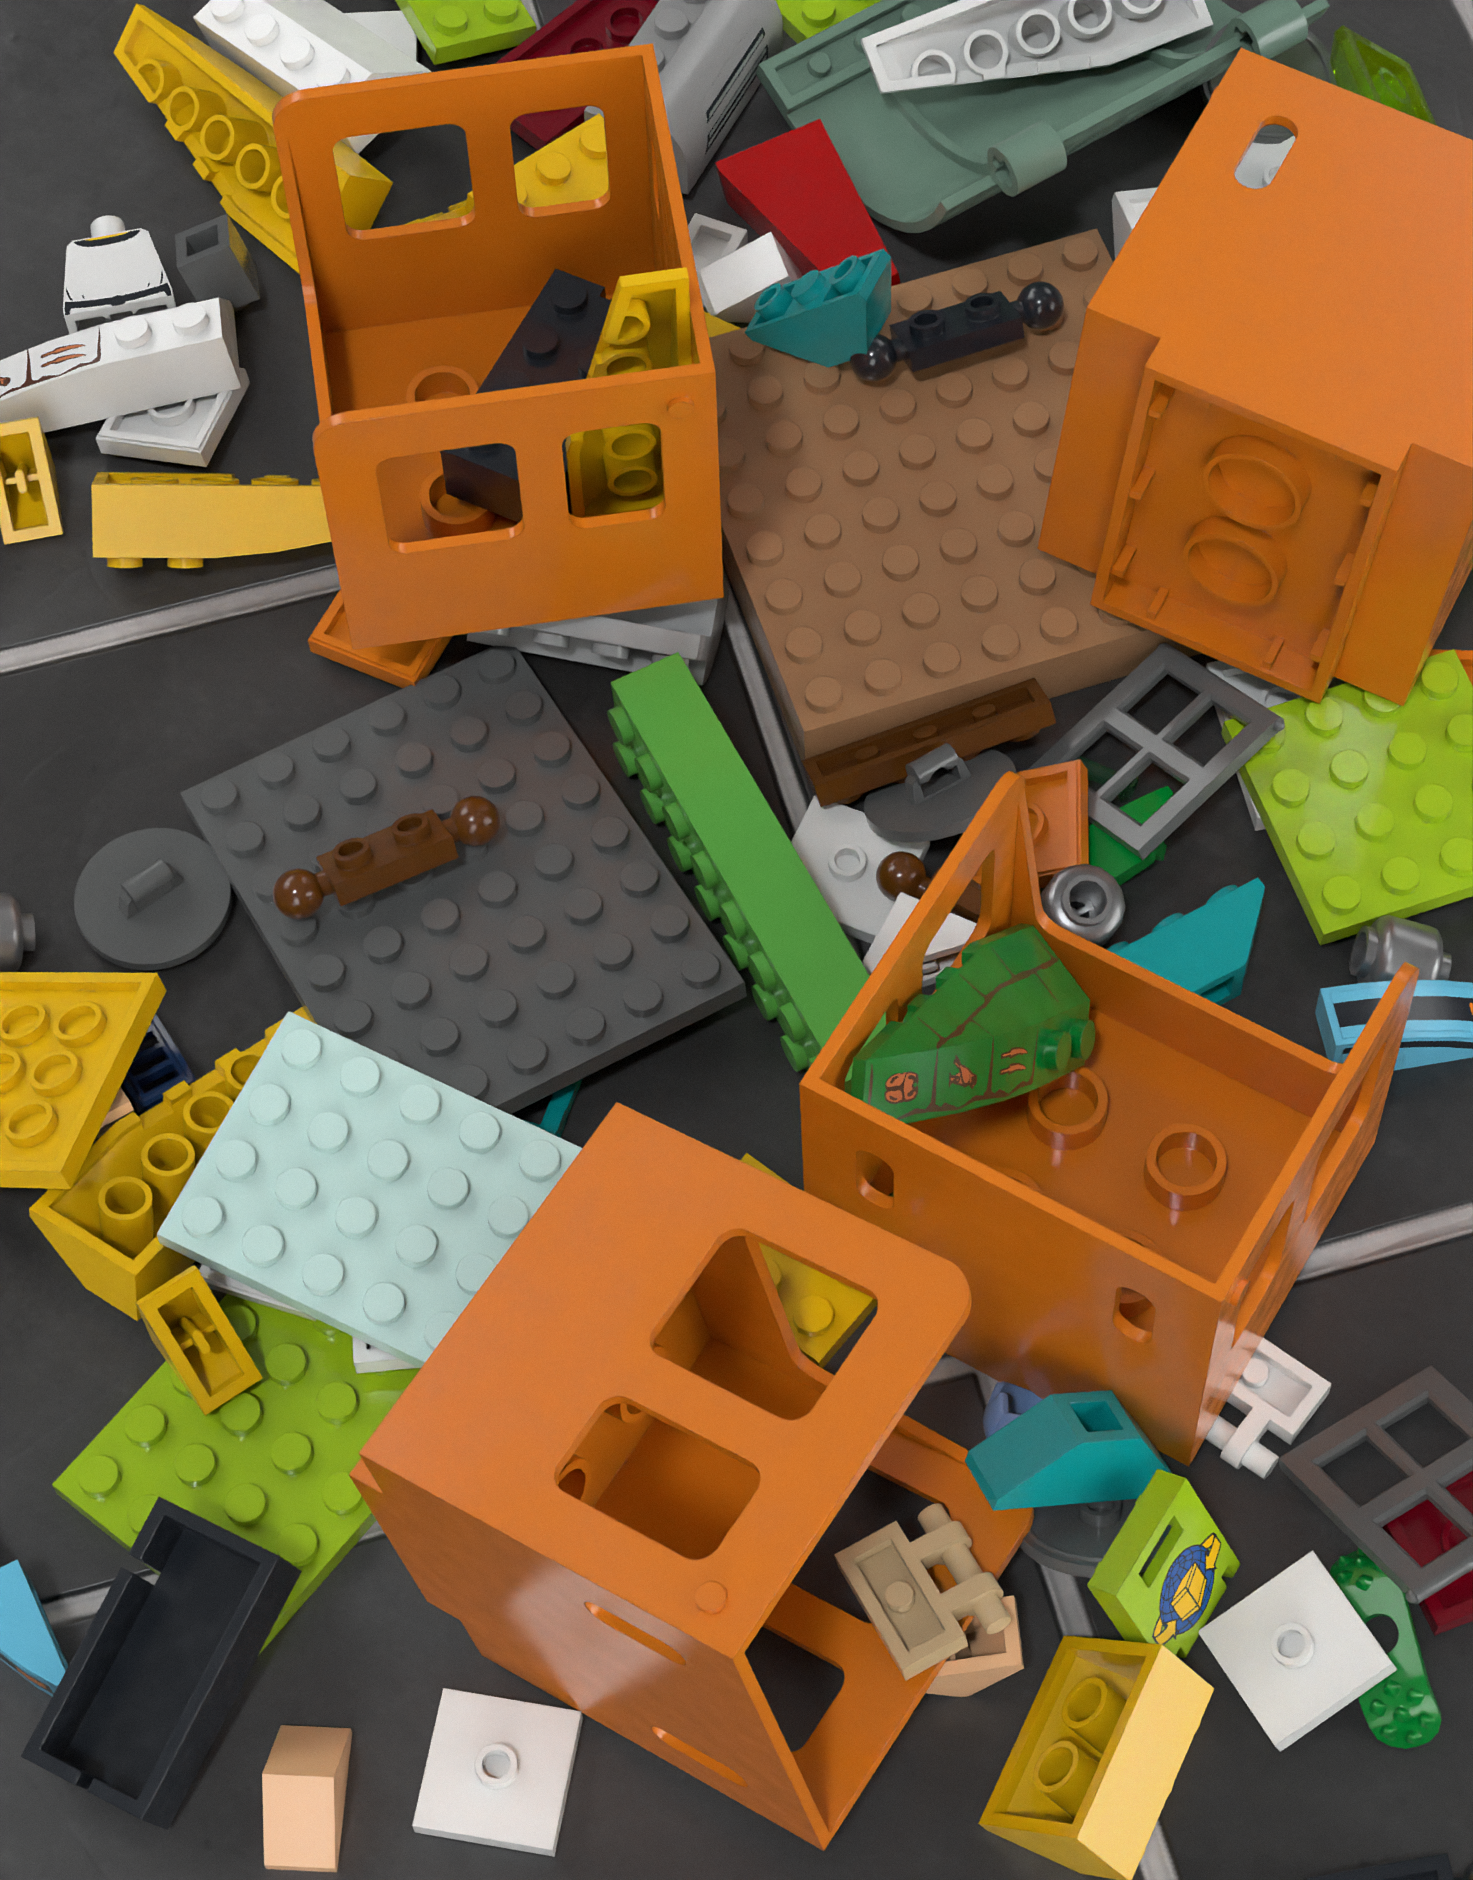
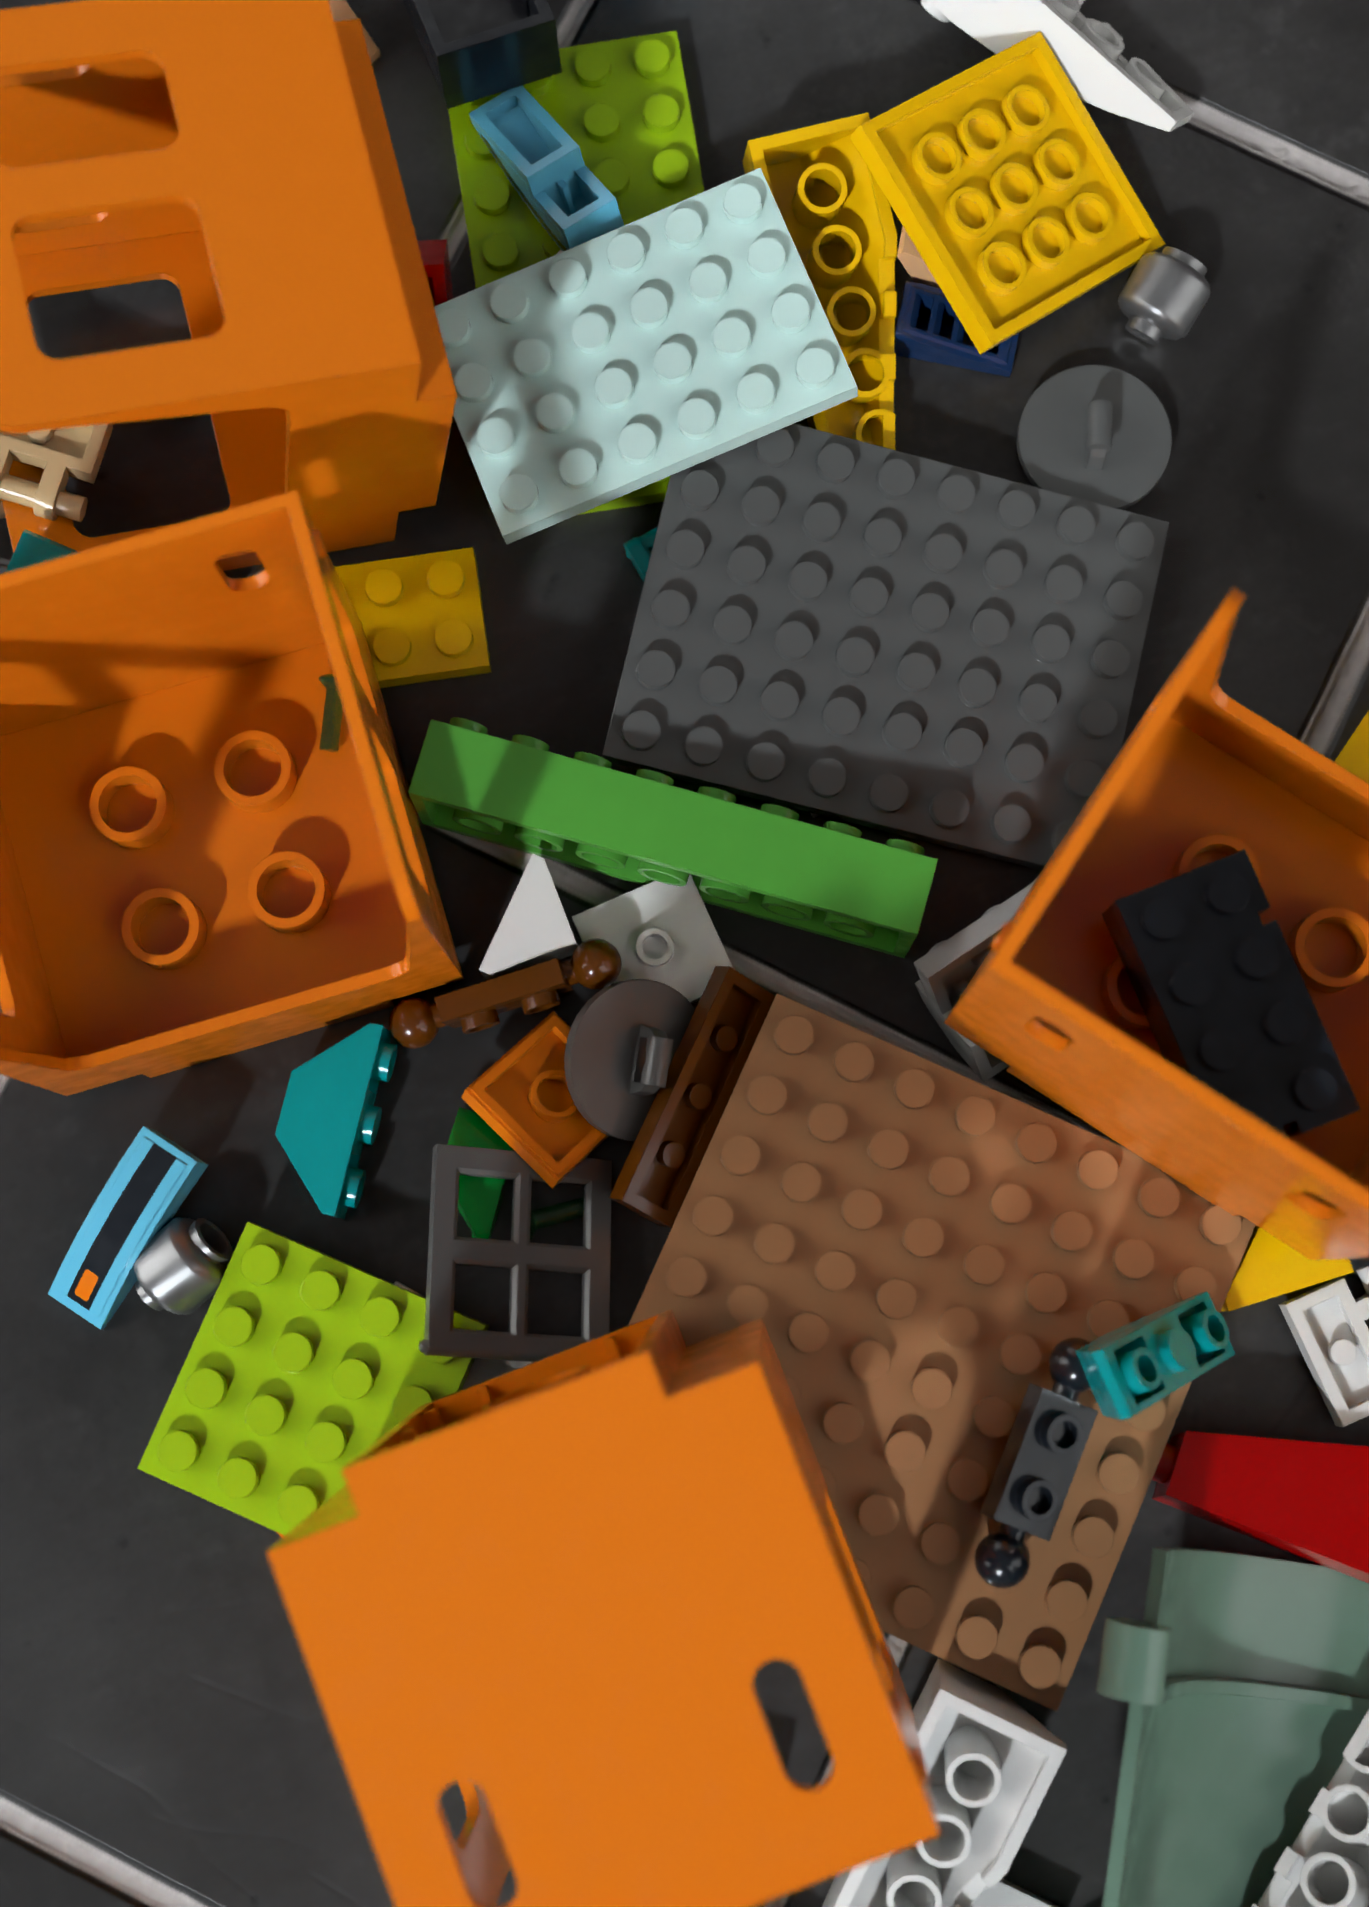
camera: 130 degrees right, 20 degrees up
yellow slope [135,1265,263,1416] -> none
reddish brown plate [273,796,500,920] -> none
yellow wedge [565,267,692,518] -> none
white slope [697,232,803,323] -> none
green wedge [850,923,1095,1123] -> none
flat silver head [1040,864,1125,947] -> none
none -> medium azure slope [469,86,624,252]

